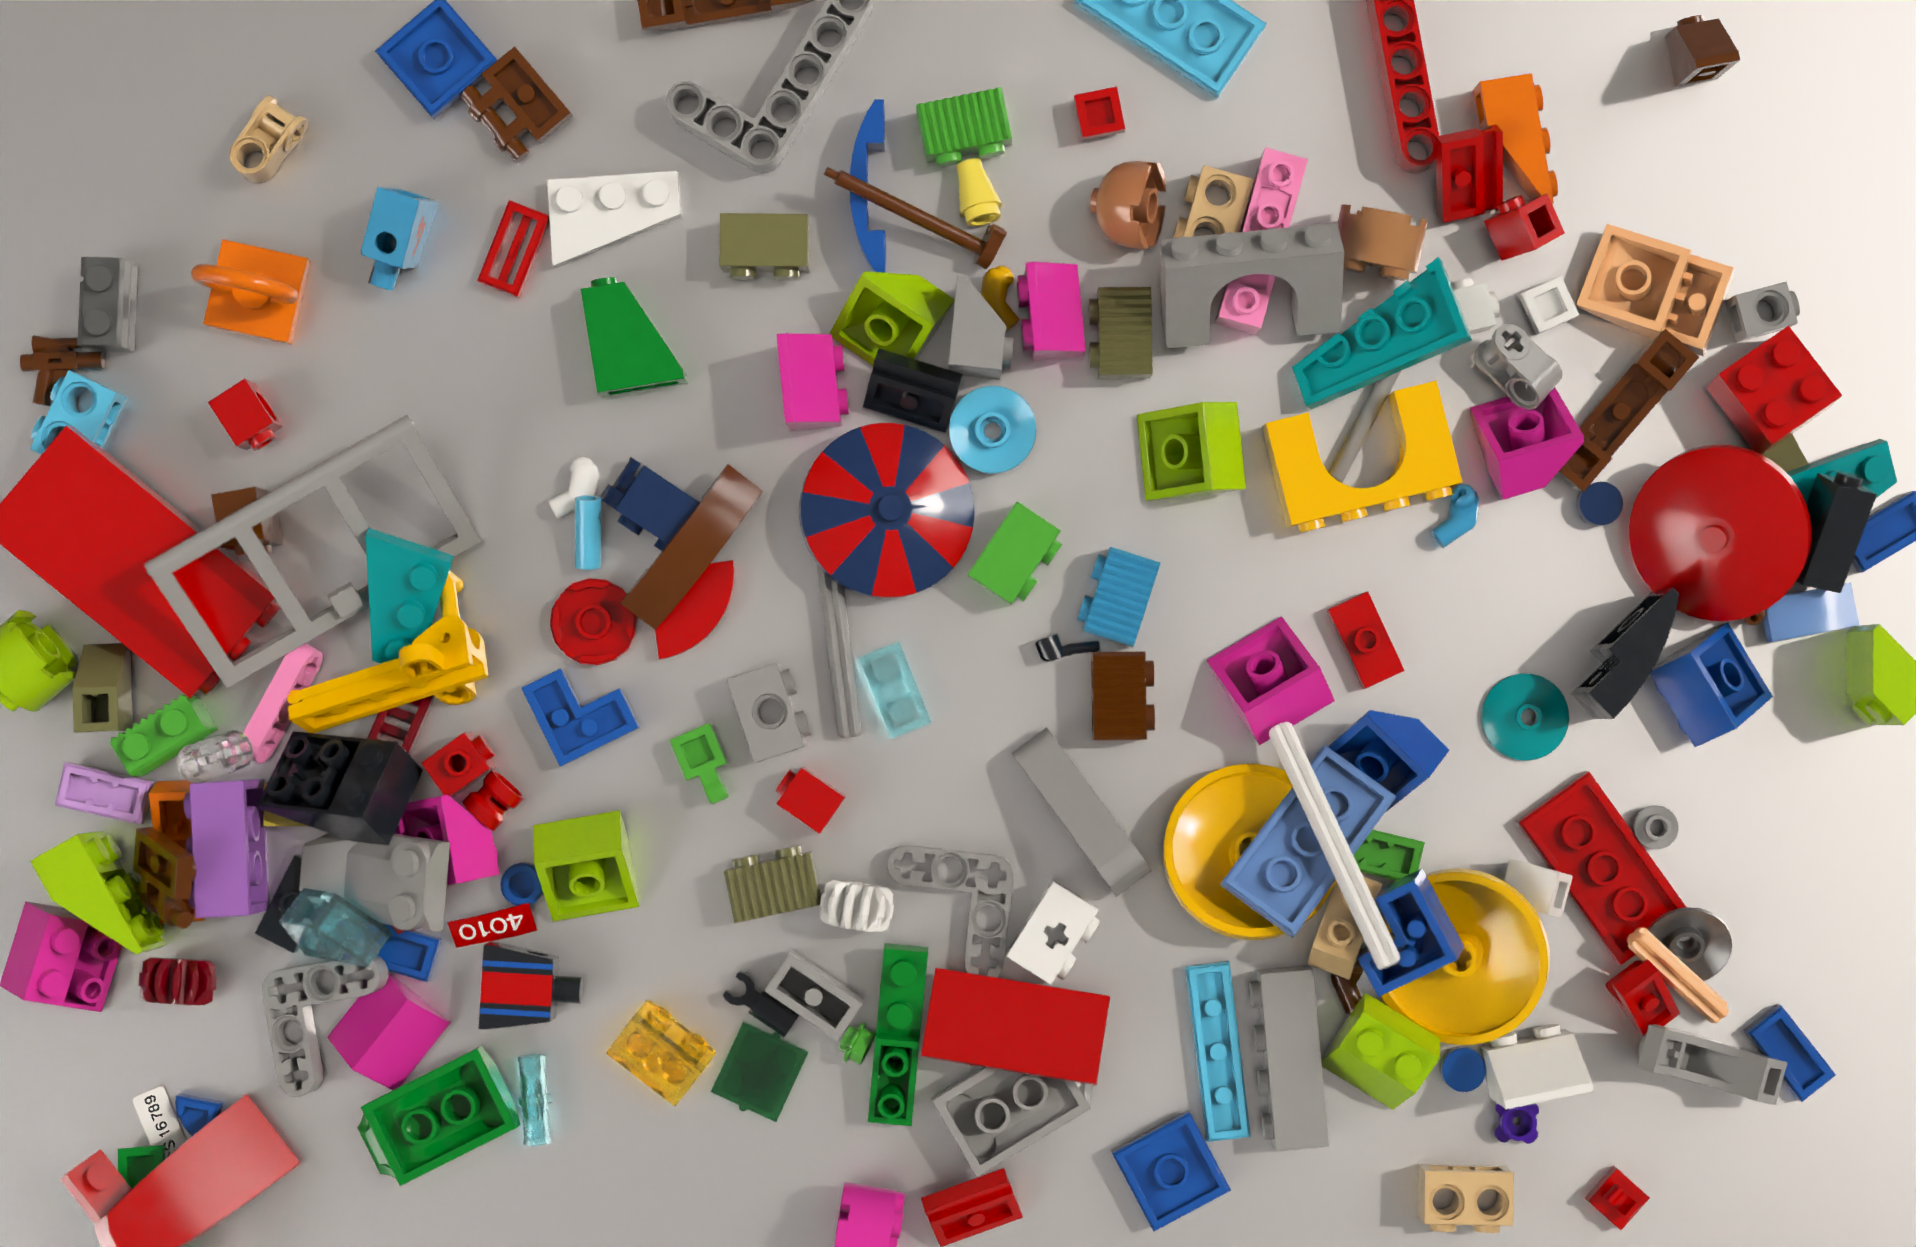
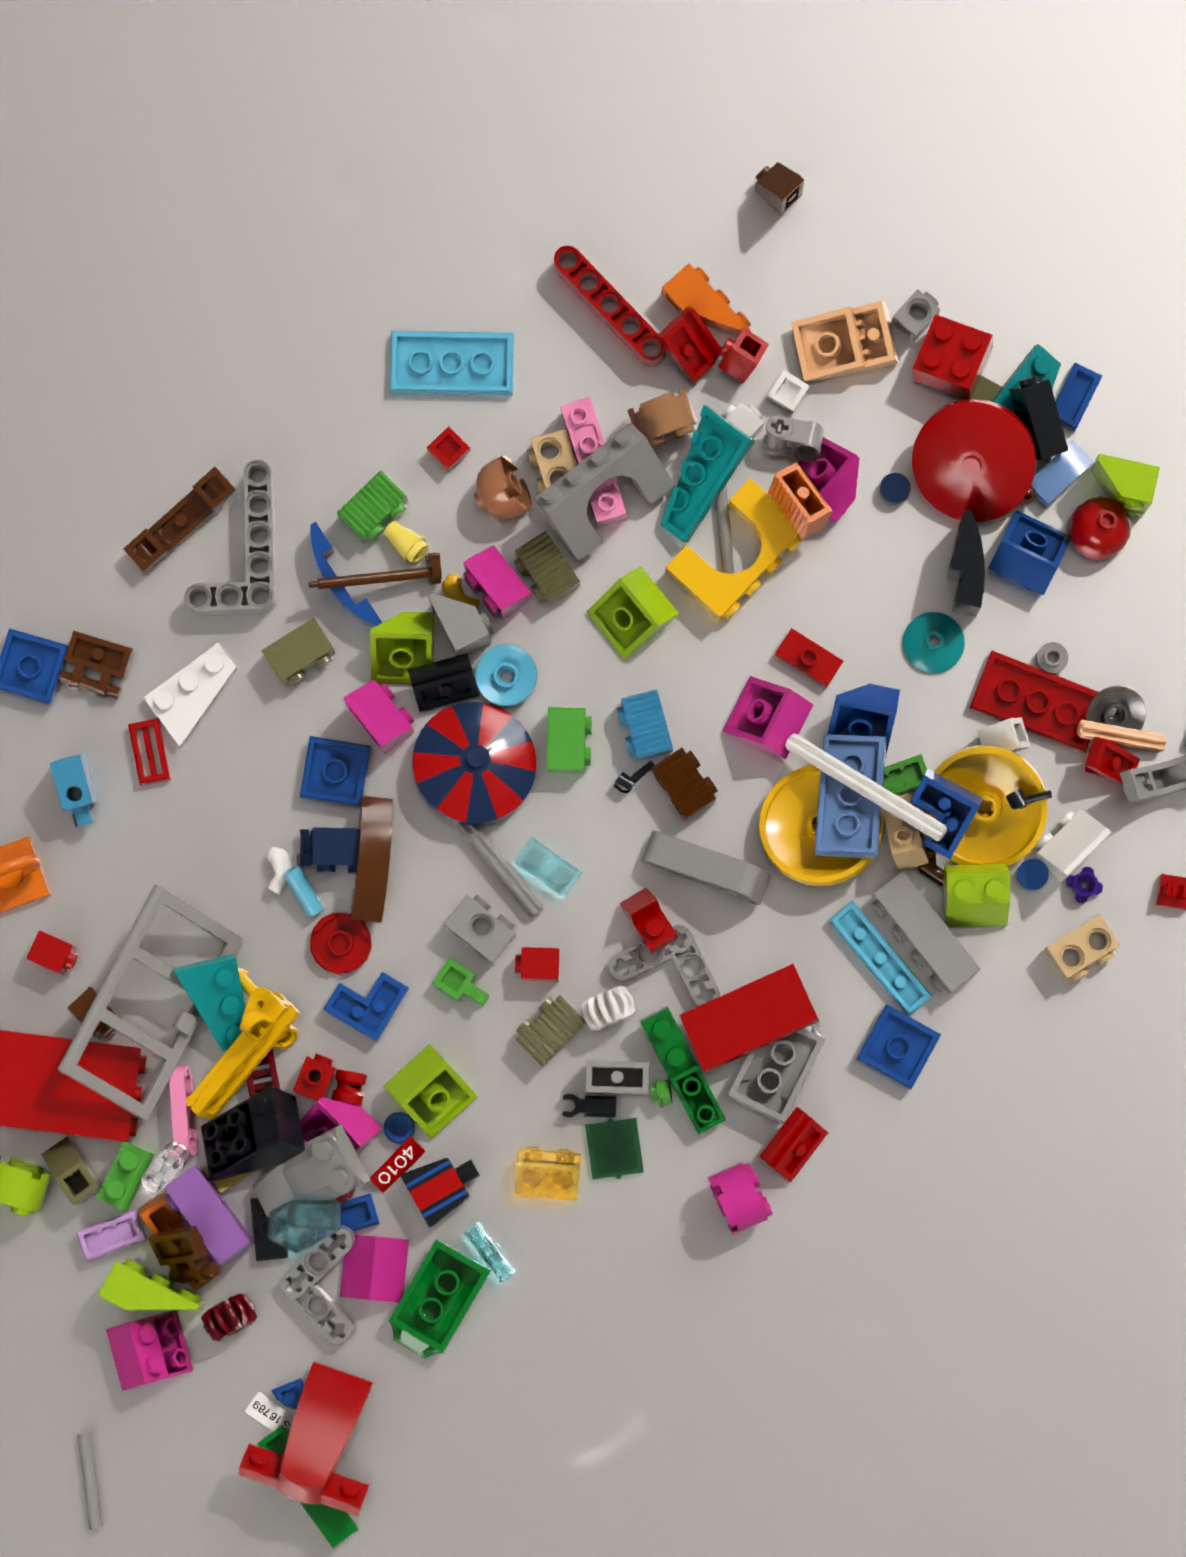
camera: 30 degrees left, 5 degrees down
green slope [581,277,688,397] -> none
red tile [655,560,735,660] -> none
white brick [1006,879,1100,985] -> none
dark azure arm [1431,484,1479,548] -> none
reddish brown slope [1559,329,1699,492] -> none
none -> blue plate [299,736,371,808]
none -> red slope [620,888,678,954]
none -> orange brick [768,463,833,539]
none -> black hand [1006,789,1052,810]
none -> red cylinder [1067,497,1131,561]

